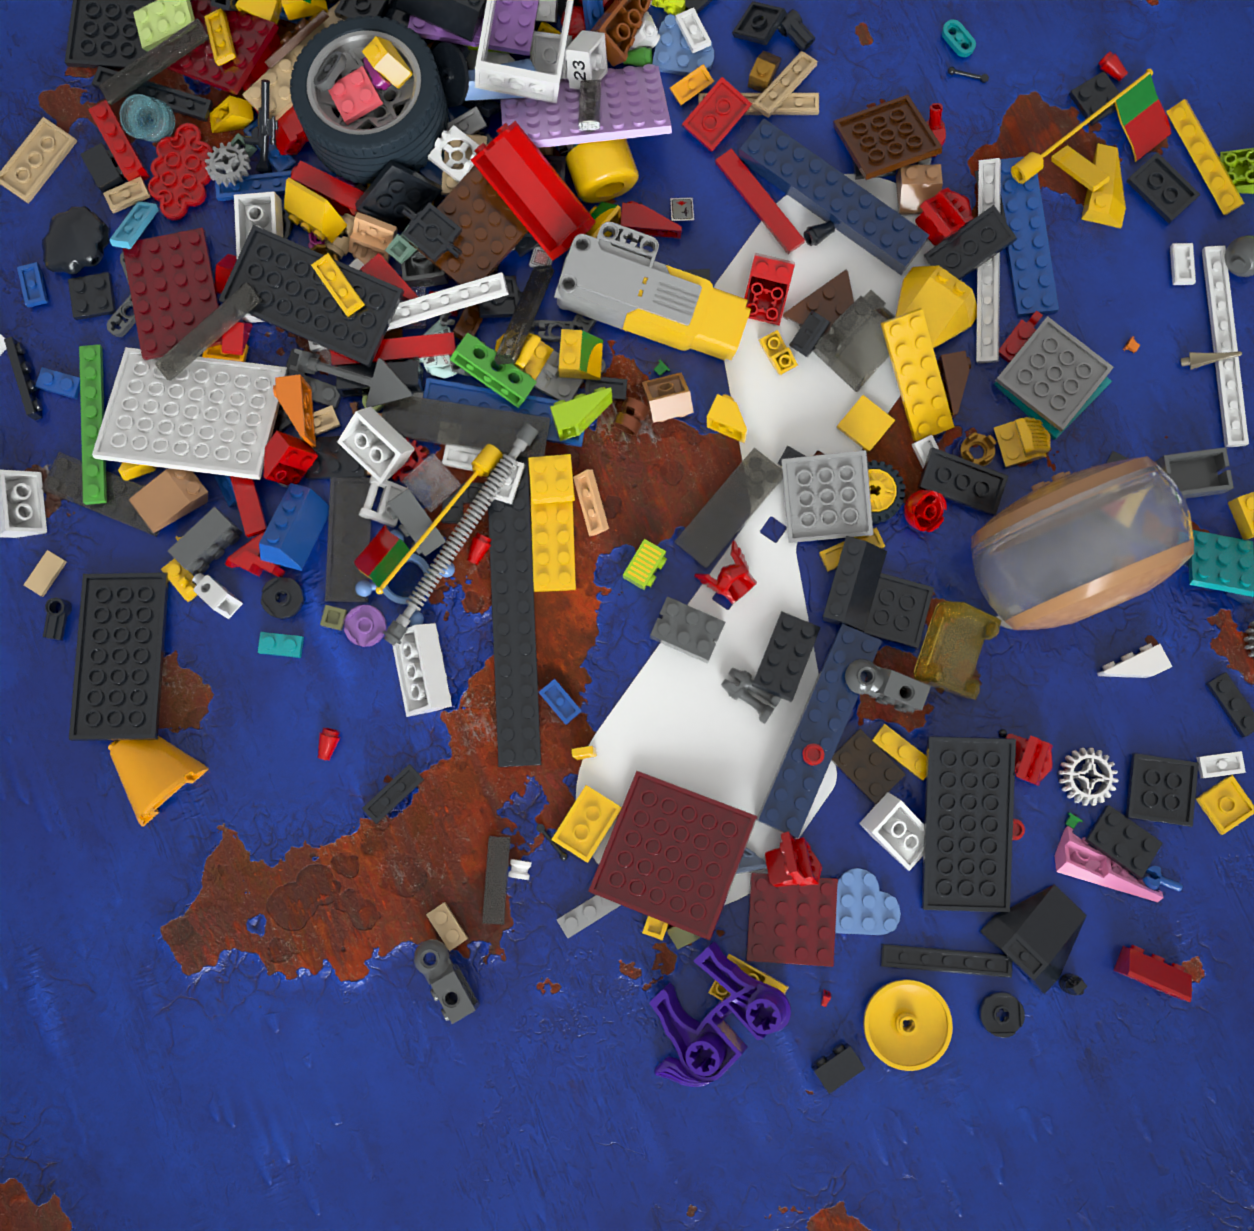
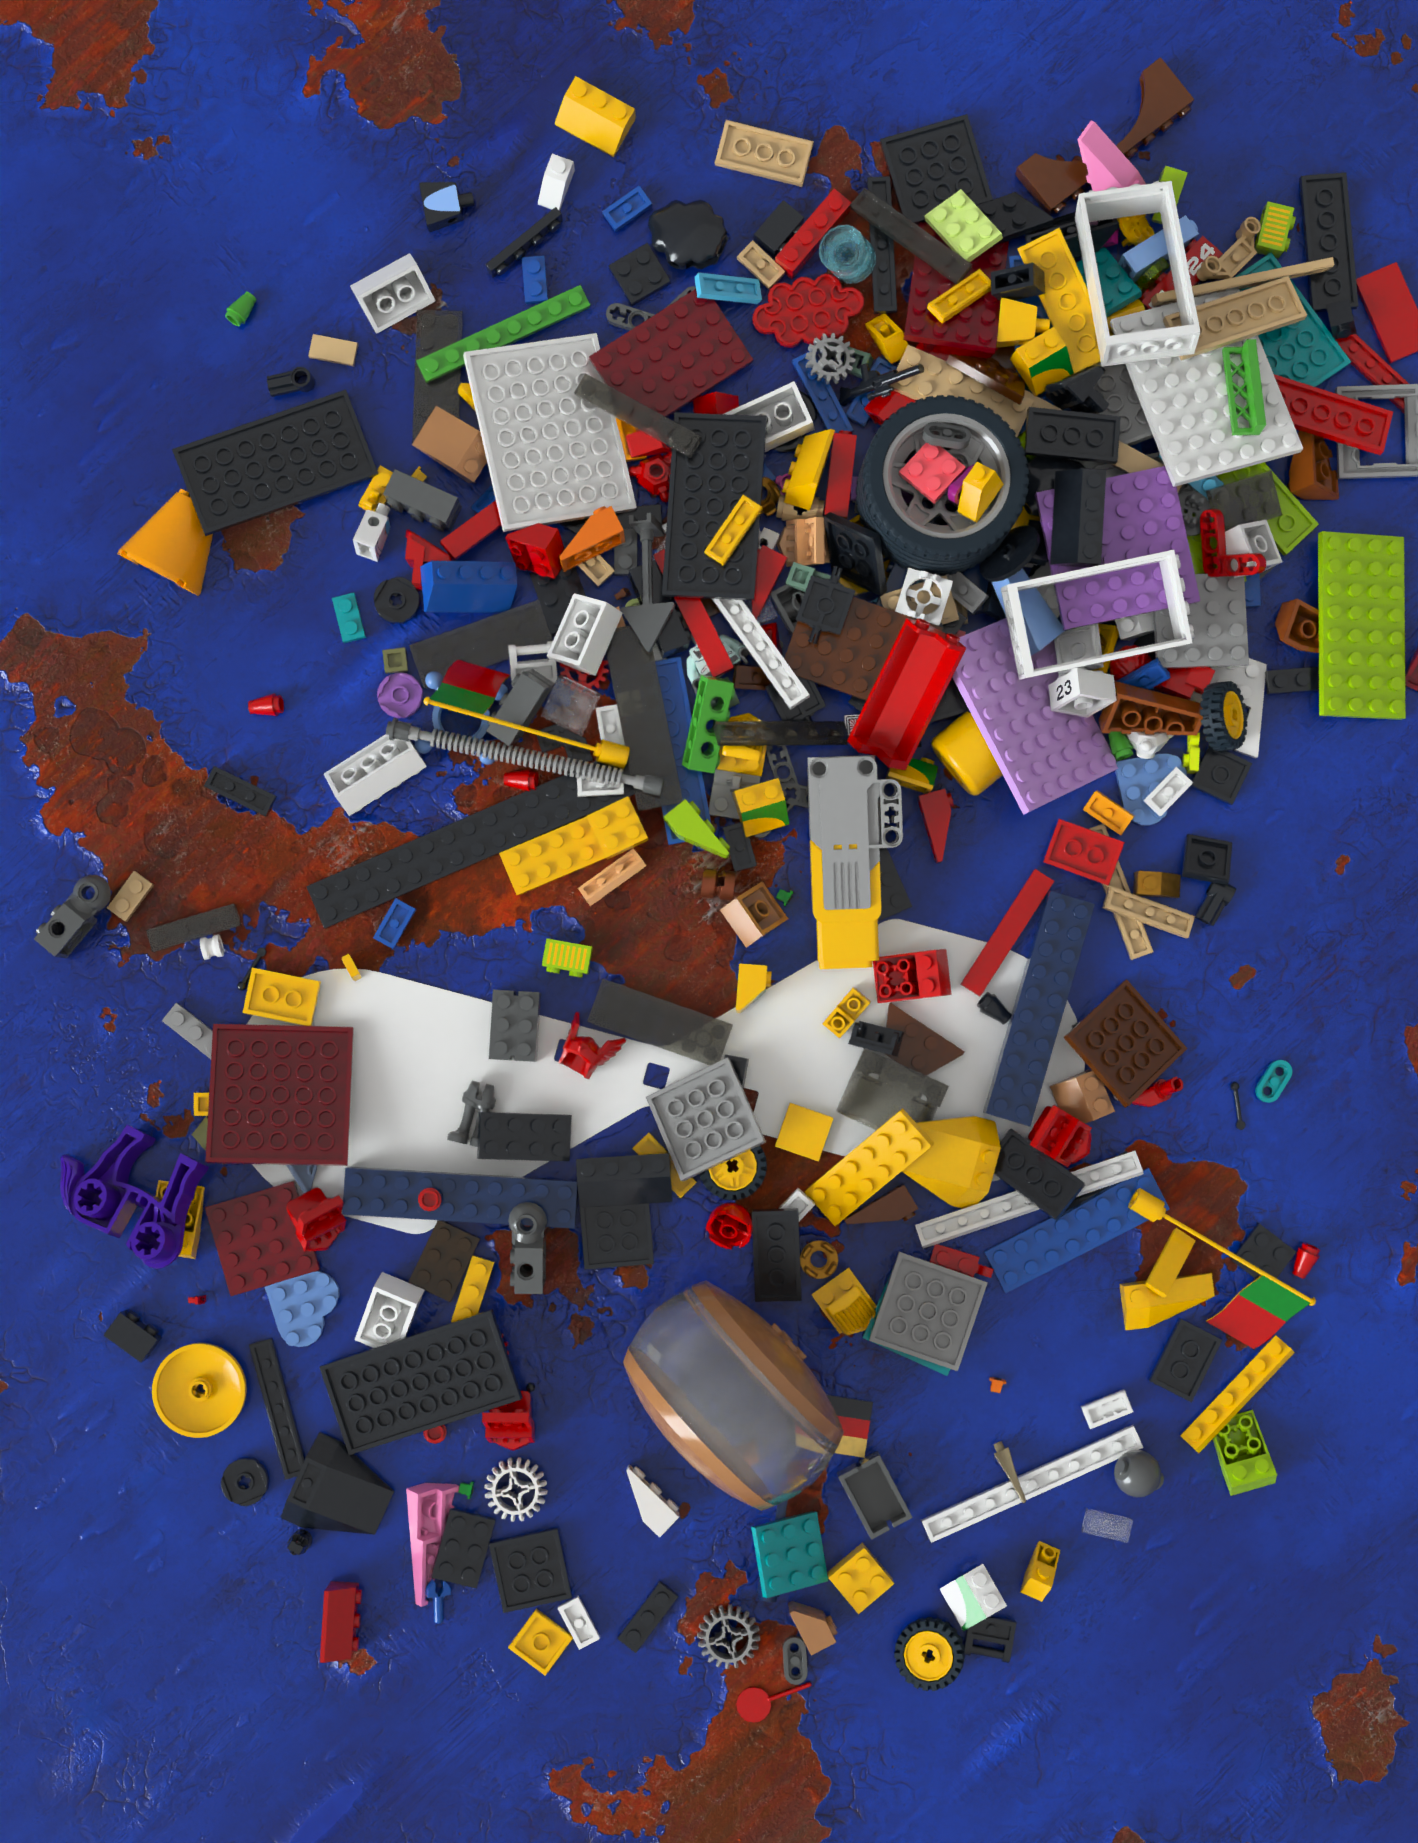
camera: 70 degrees right, 5 degrees up
clear smoke plate [578,79,602,132] -> none
sticker [670,198,694,221] -> none
clear yellow windscreen [914,601,1002,700] -> none
none -> red rock [628,451,672,502]

